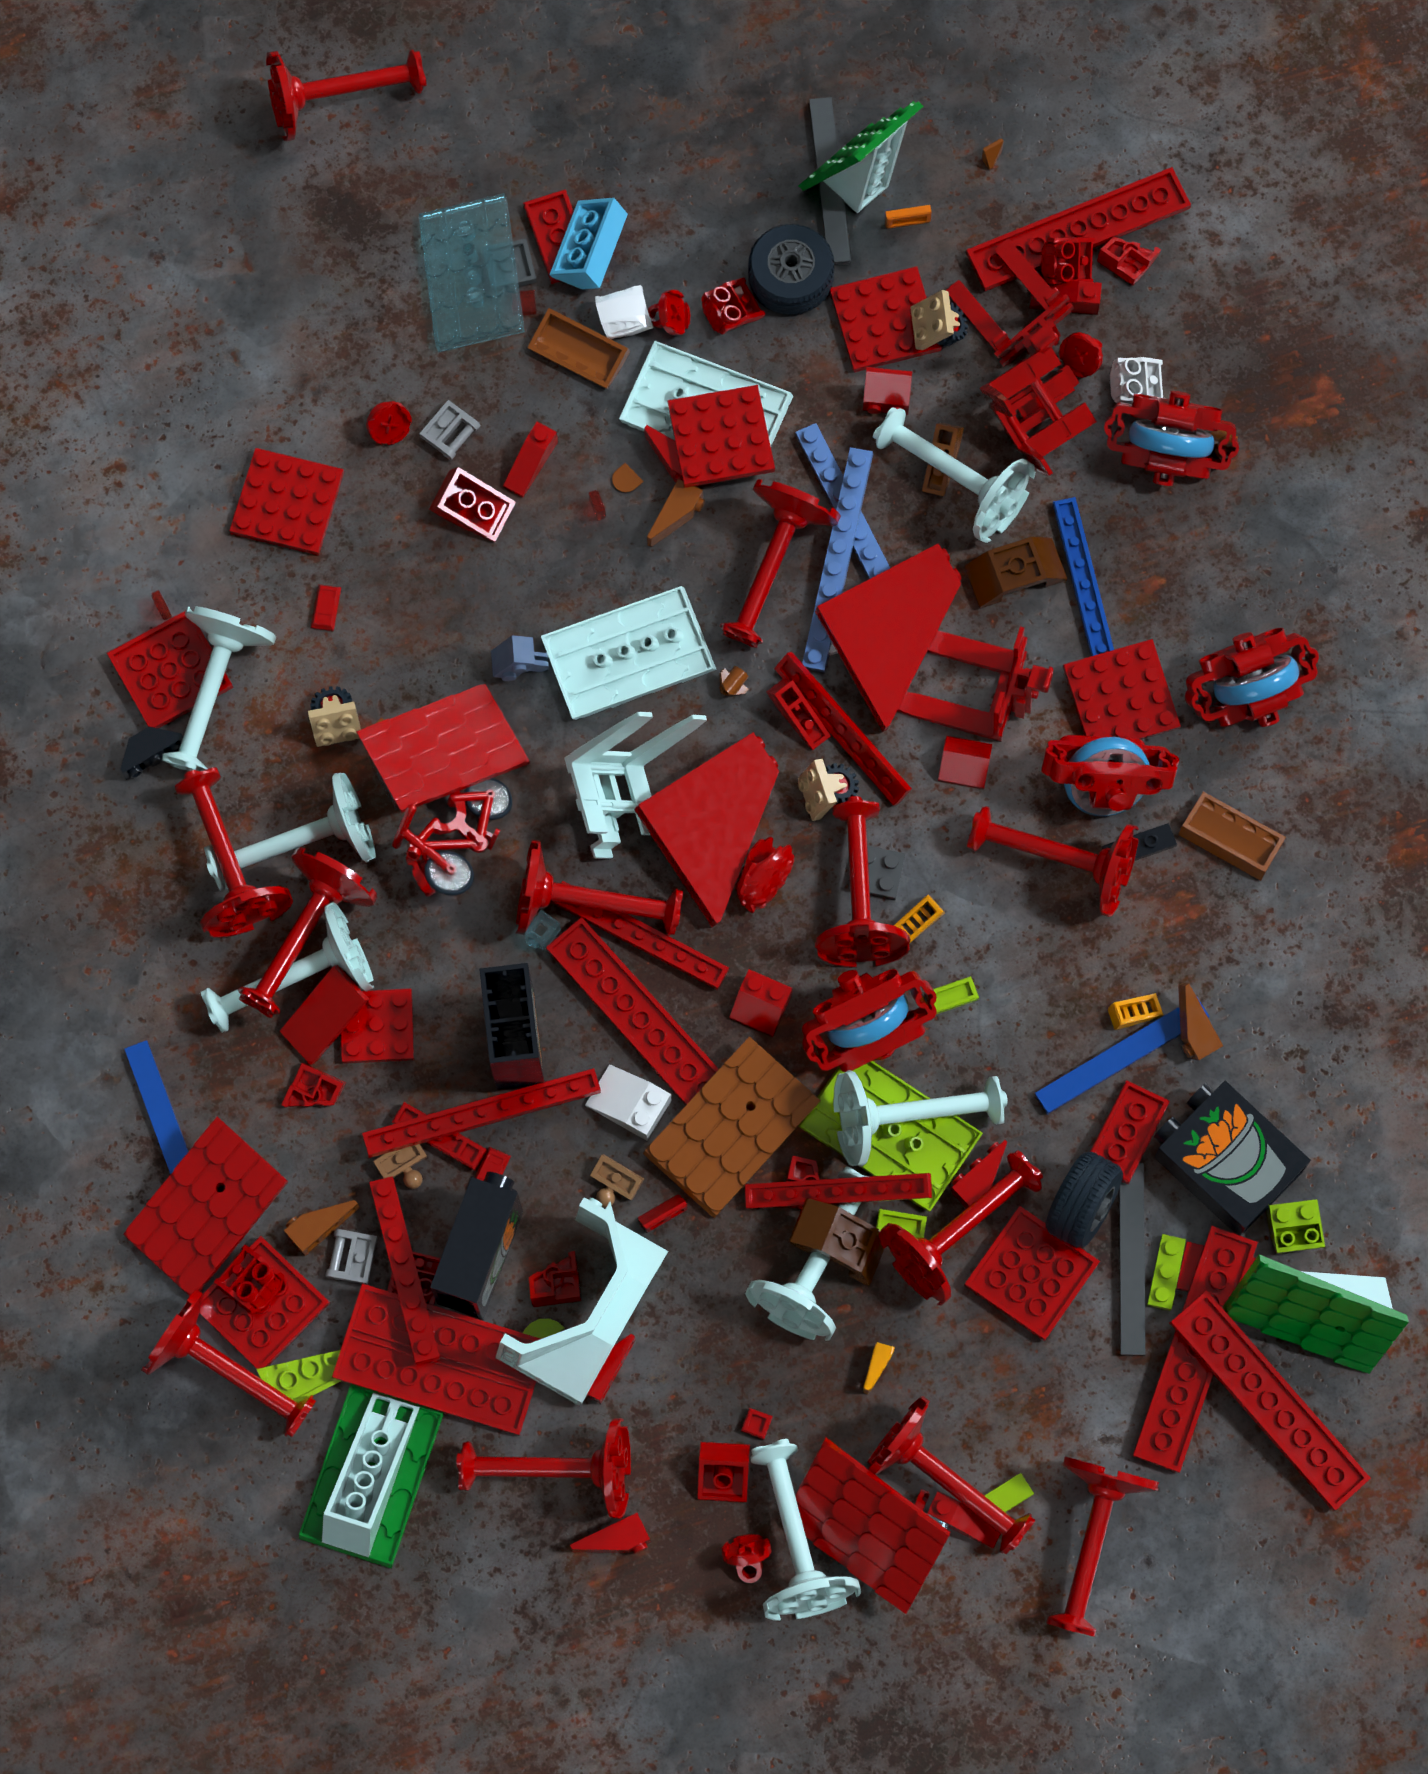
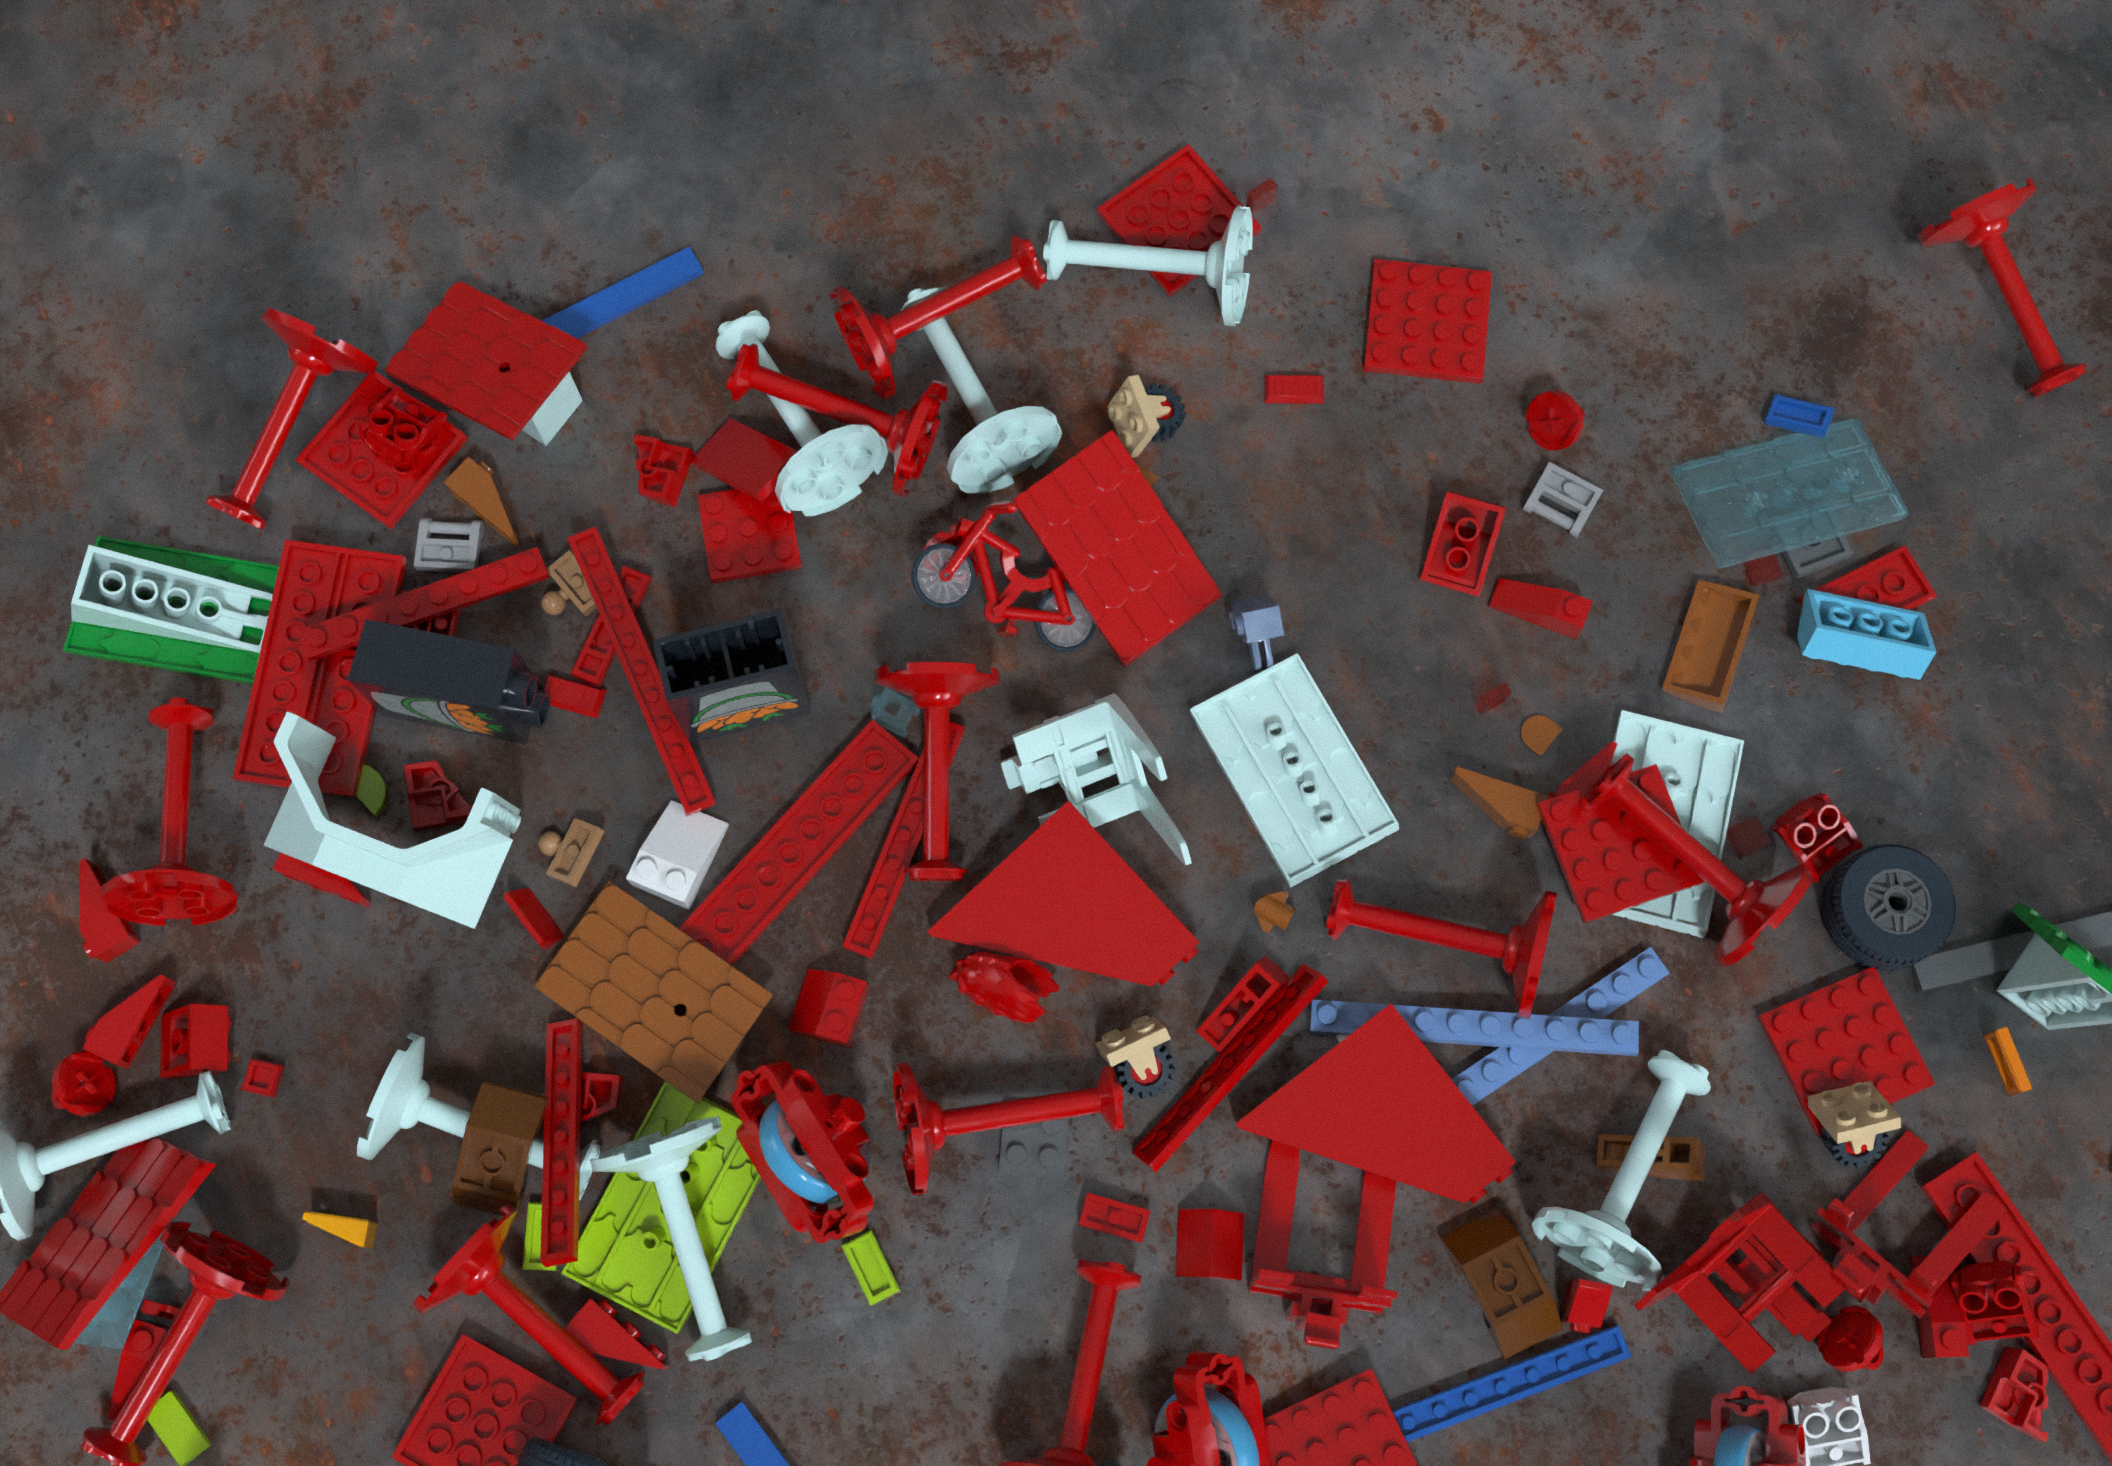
camera: 80 degrees right, 0 degrees up
black slope [120,727,183,780] -> none
lime wing [256,1350,340,1403] -> none
white slope [595,285,654,339] -> none
red tile [648,290,691,336] -> none
slope [863,367,912,415] -> none
light orange slope [894,895,945,944] -> none
none -> red slope [82,974,177,1069]
none -> red plate [1078,1192,1151,1244]
none -> red slope [1561,1279,1613,1334]
none -> red piece [1583,753,1812,968]
none -> clear red tile [1727,815,1772,858]
none -> blue tile [1765,394,1835,438]

